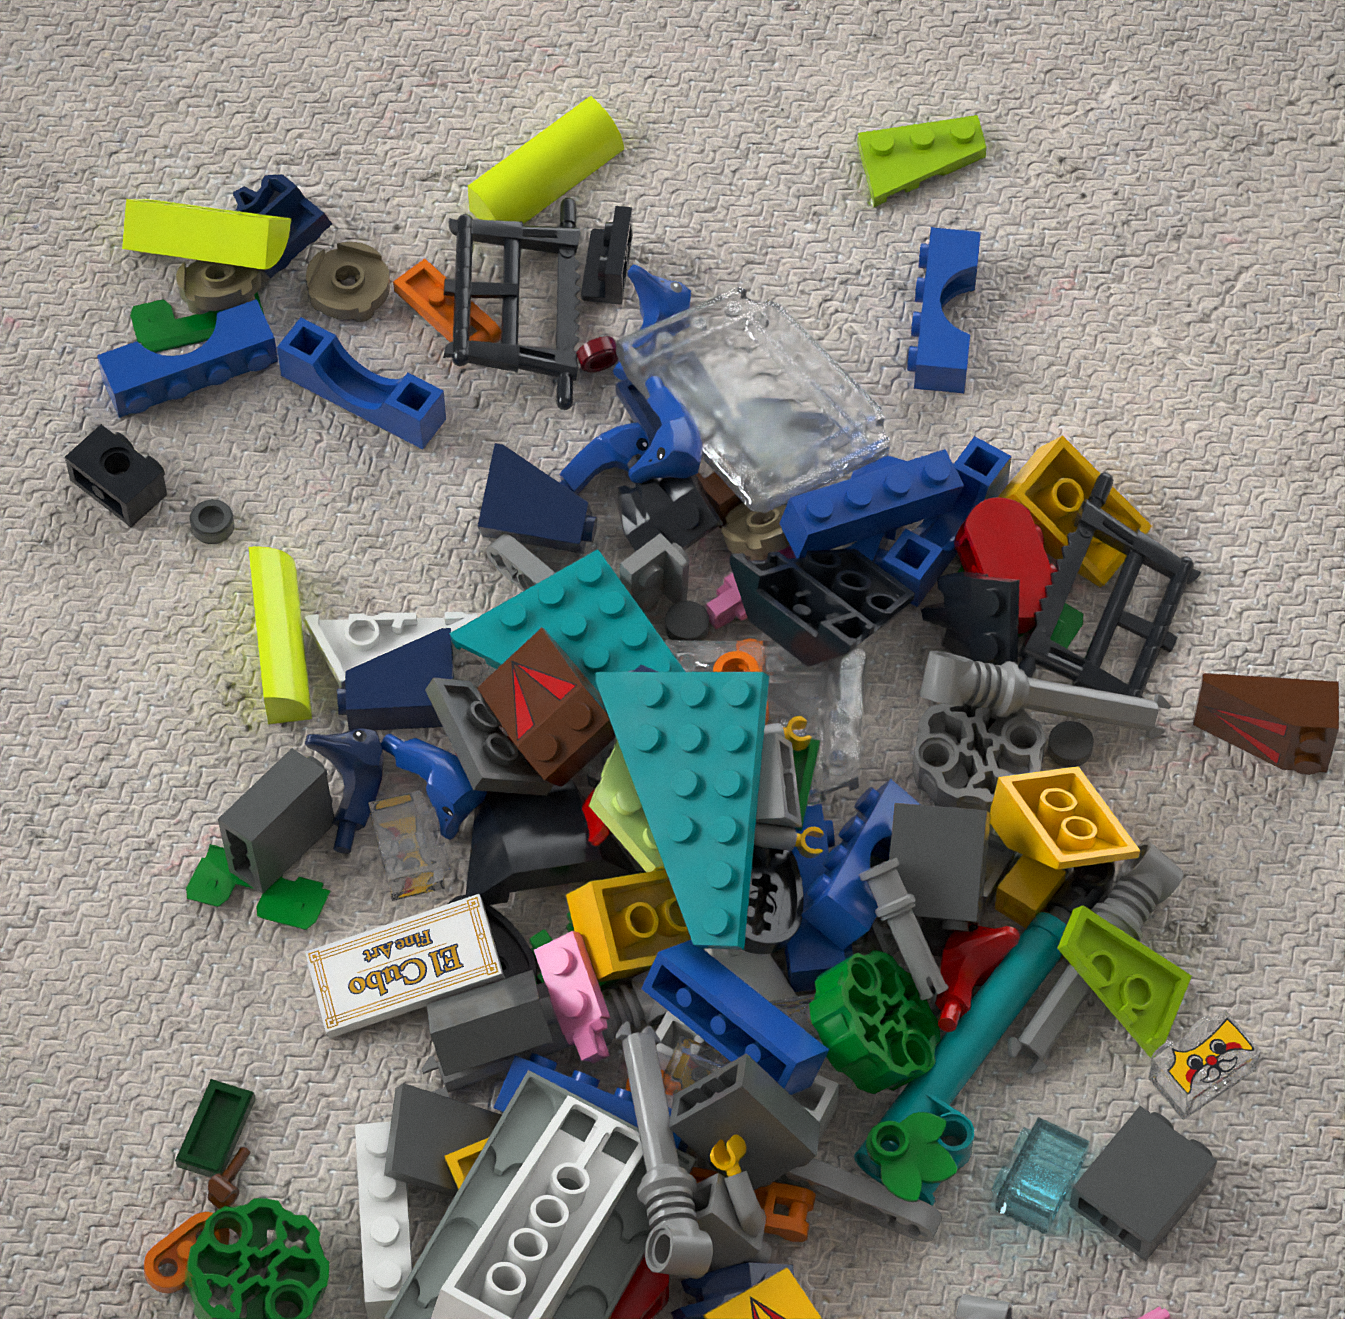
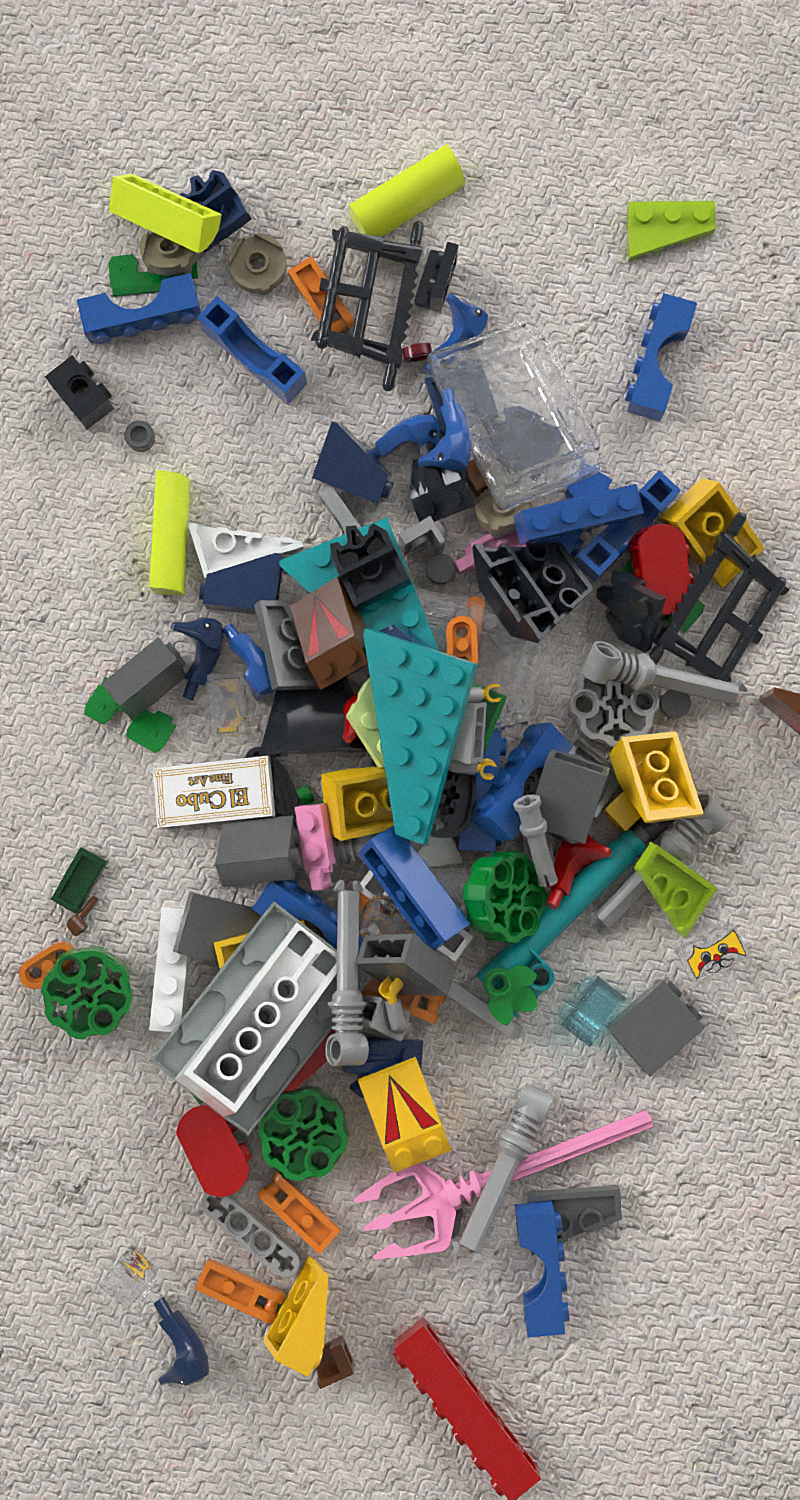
camera: 15 degrees right, 25 degrees up
none -> black plate [330,524,412,611]

